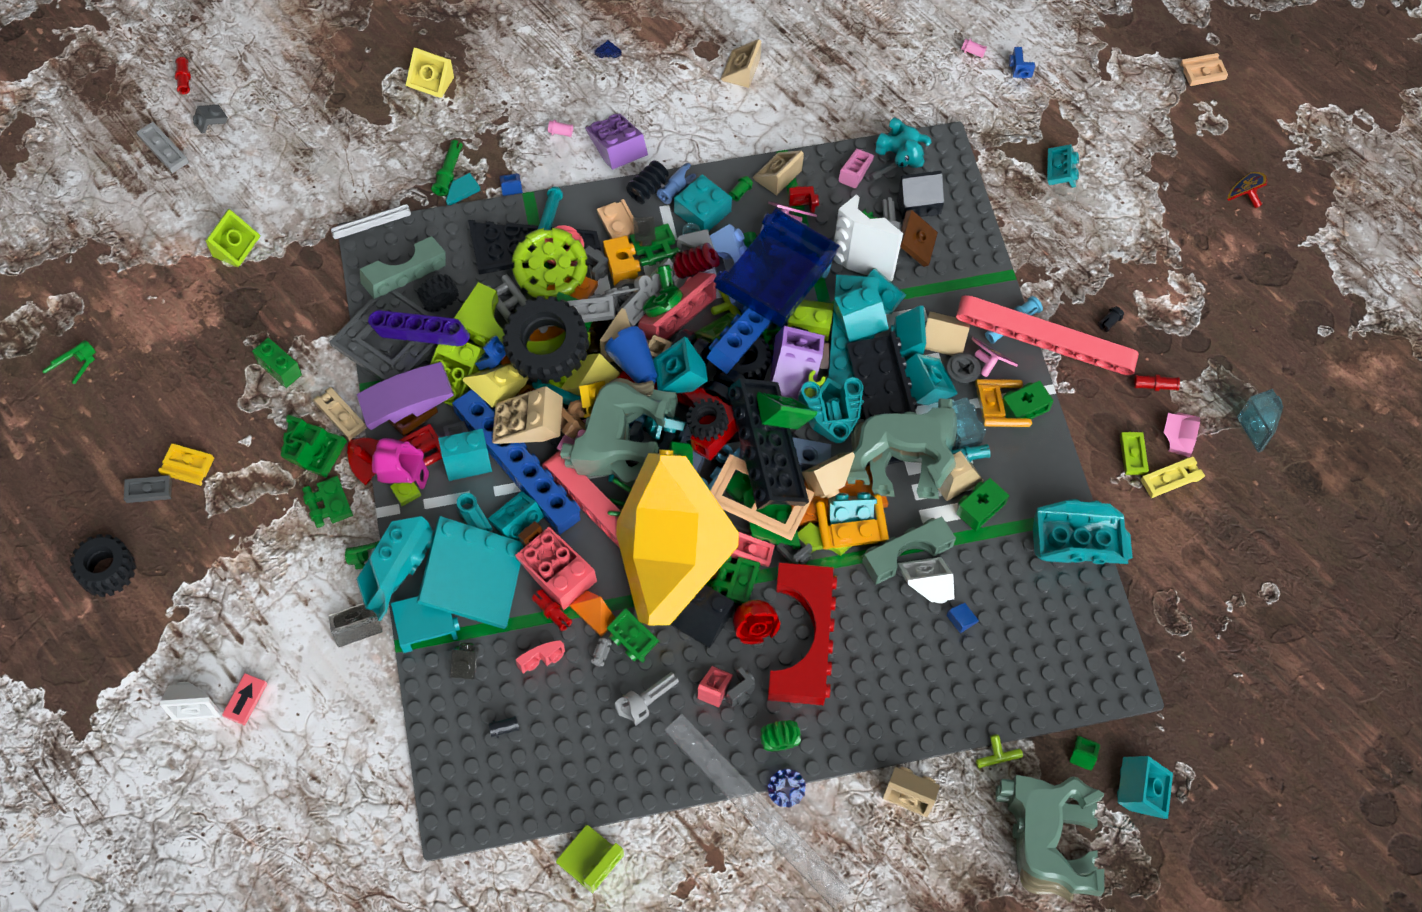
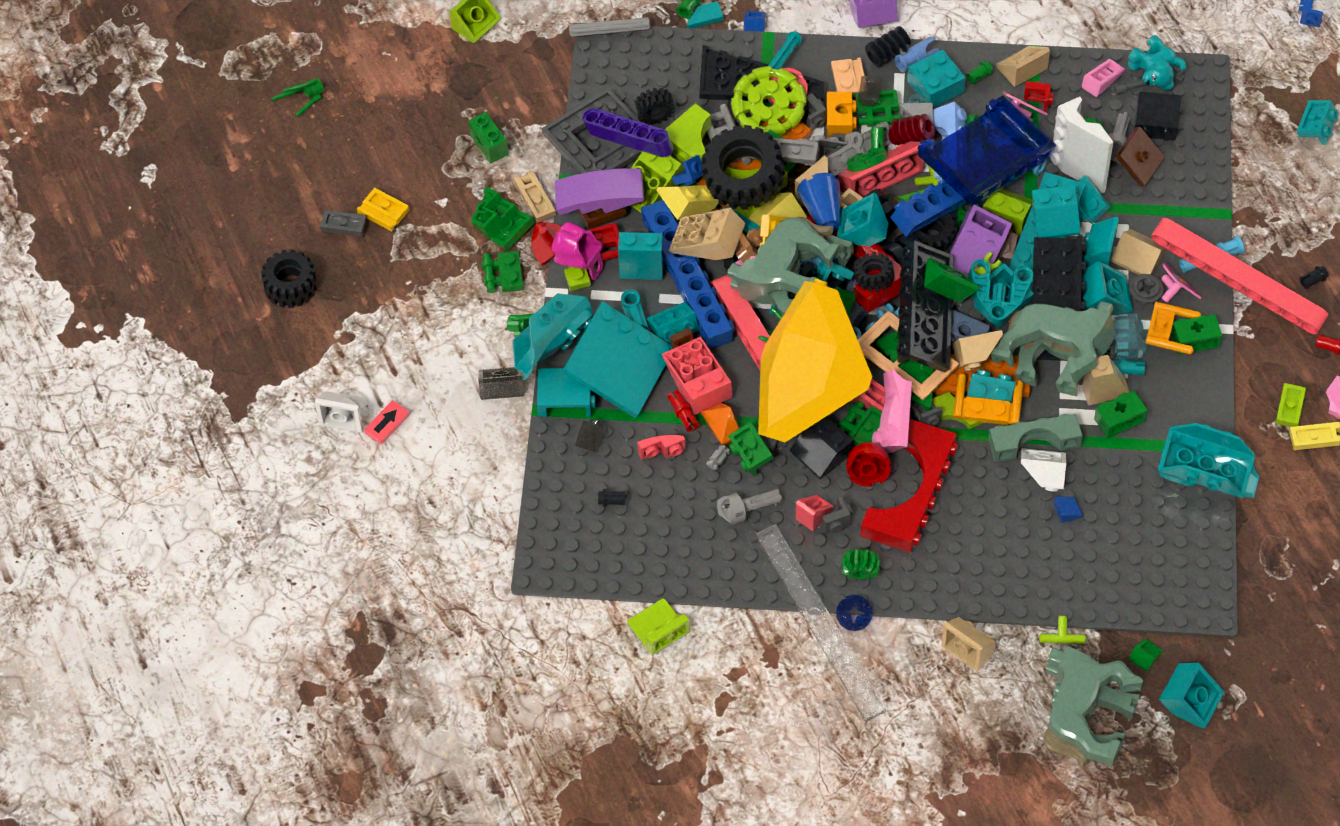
camera: 20 degrees right, 5 degrees down
sand green arch [360,236,446,299] -> none
none -> bright pink slope [872,370,912,453]

